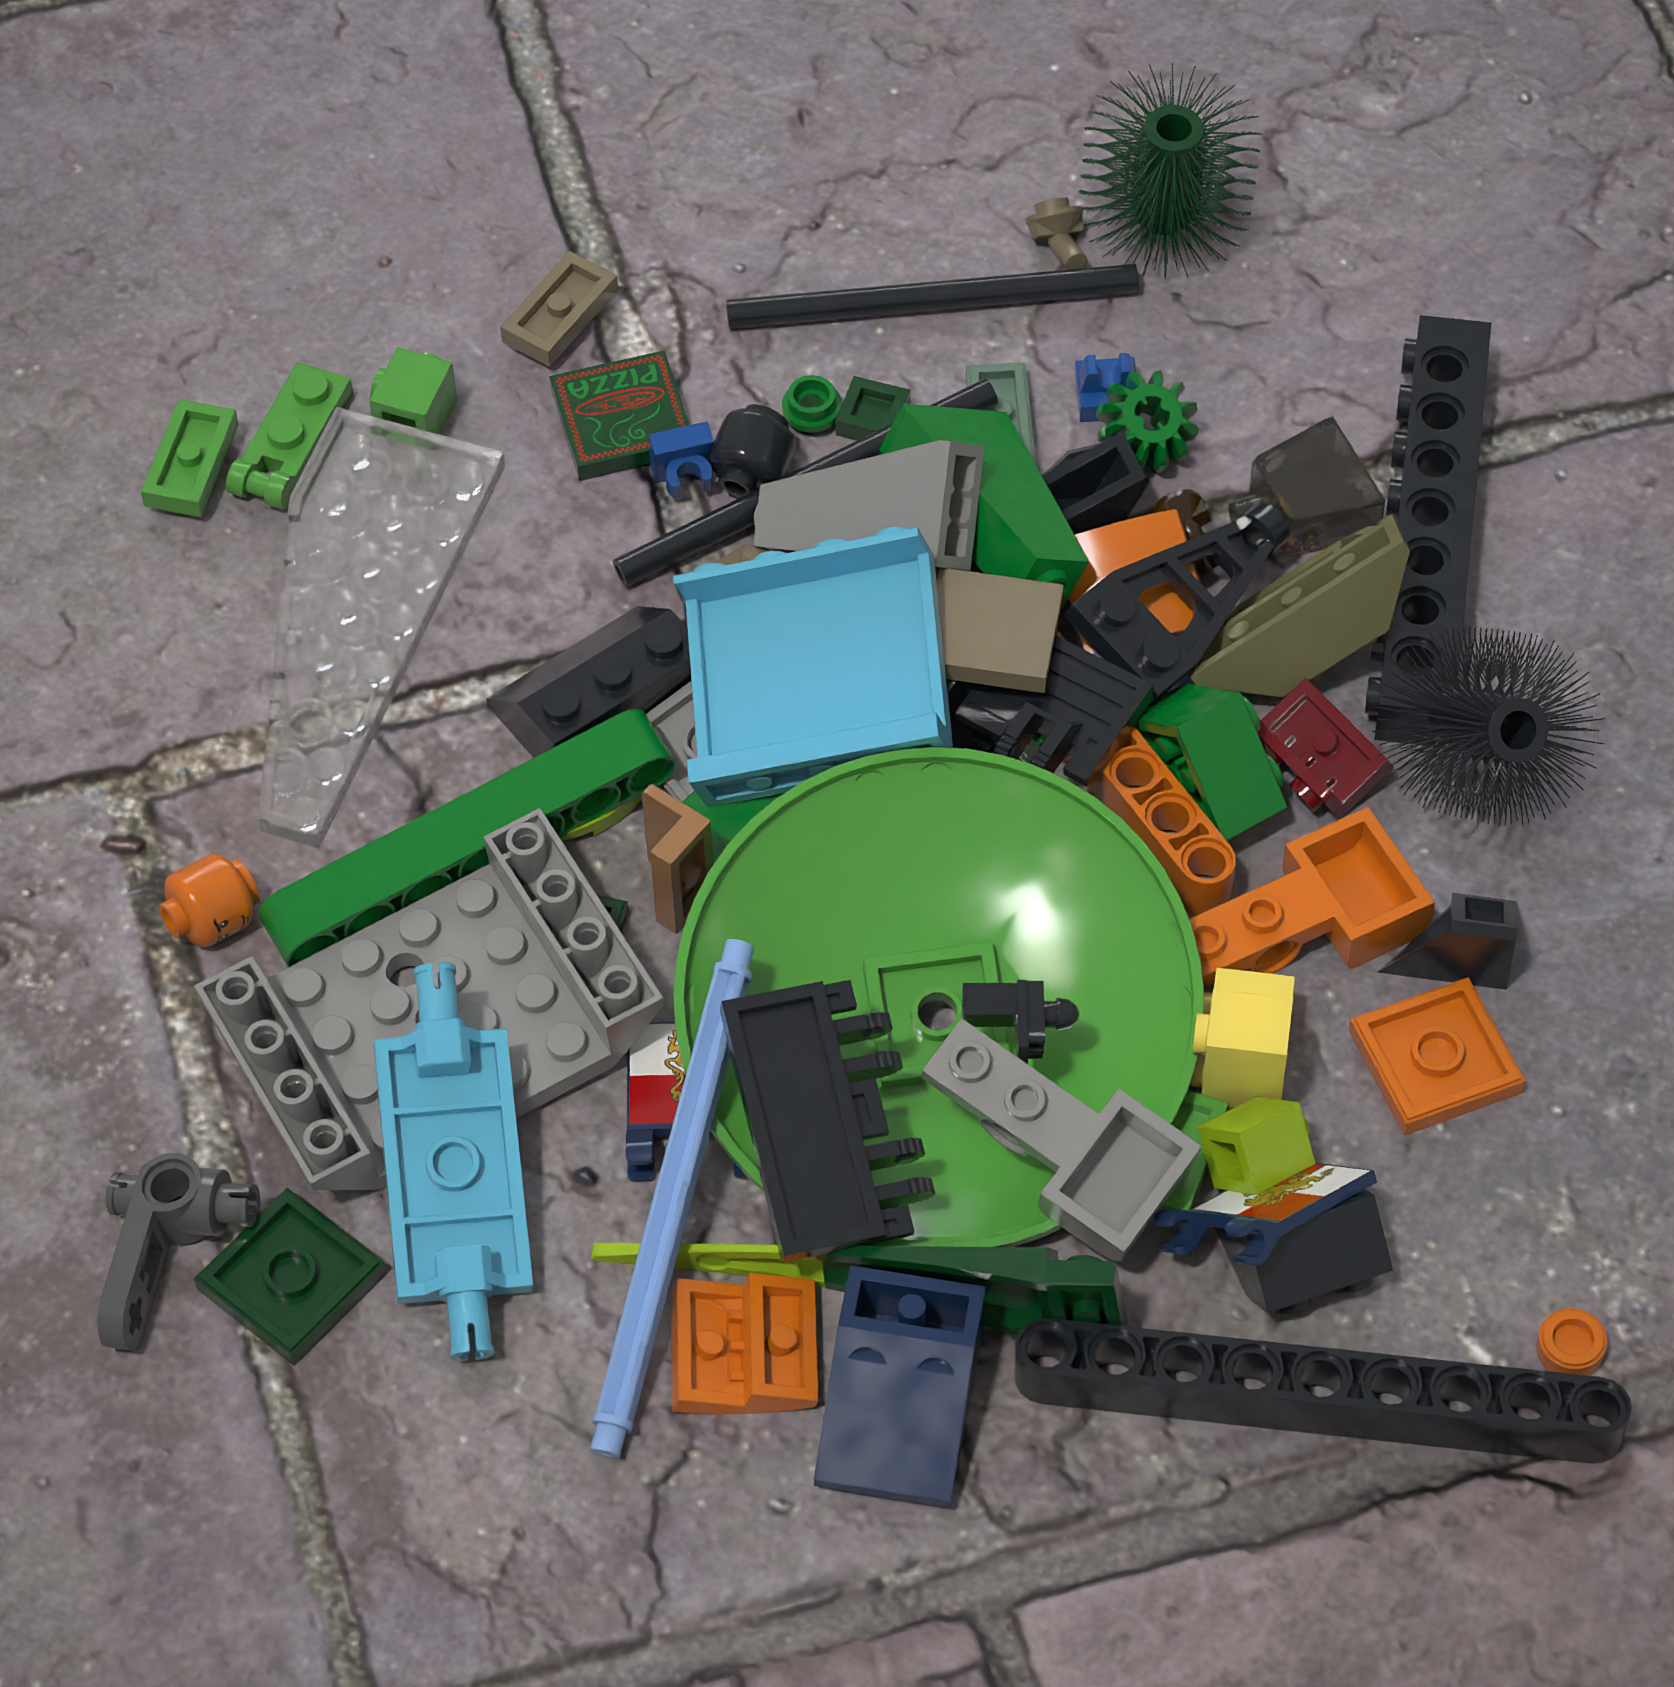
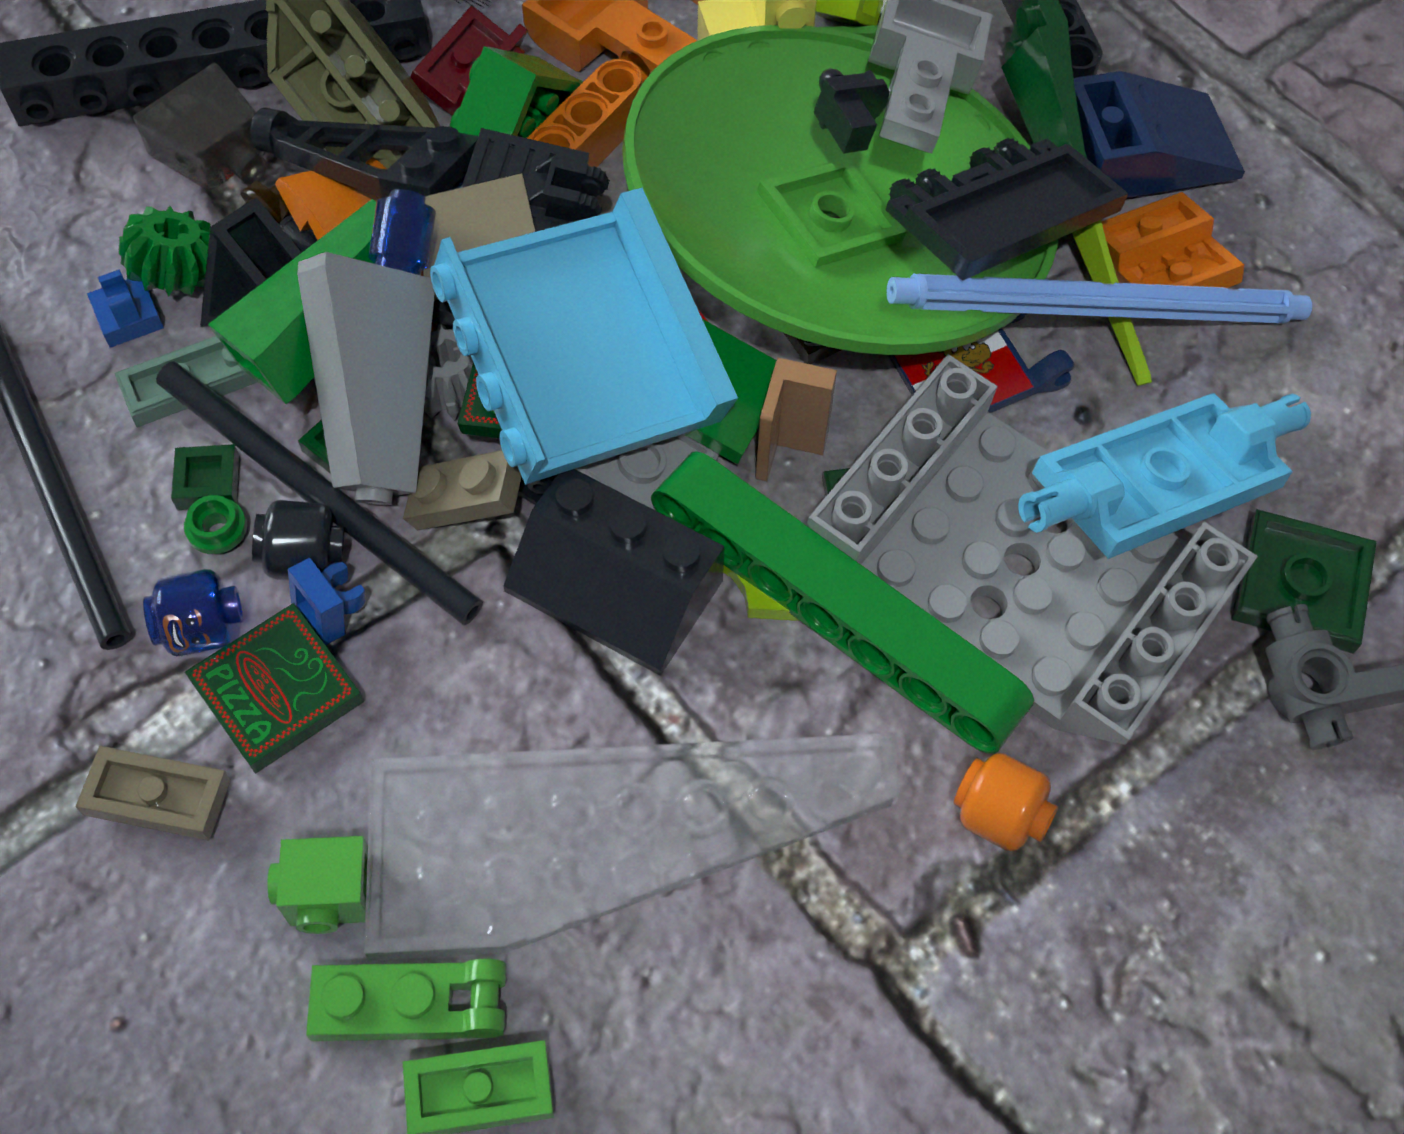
camera: 115 degrees left, 5 degrees up
none -> clear blue head [143,569,243,657]
none -> clear blue brick [368,190,436,275]

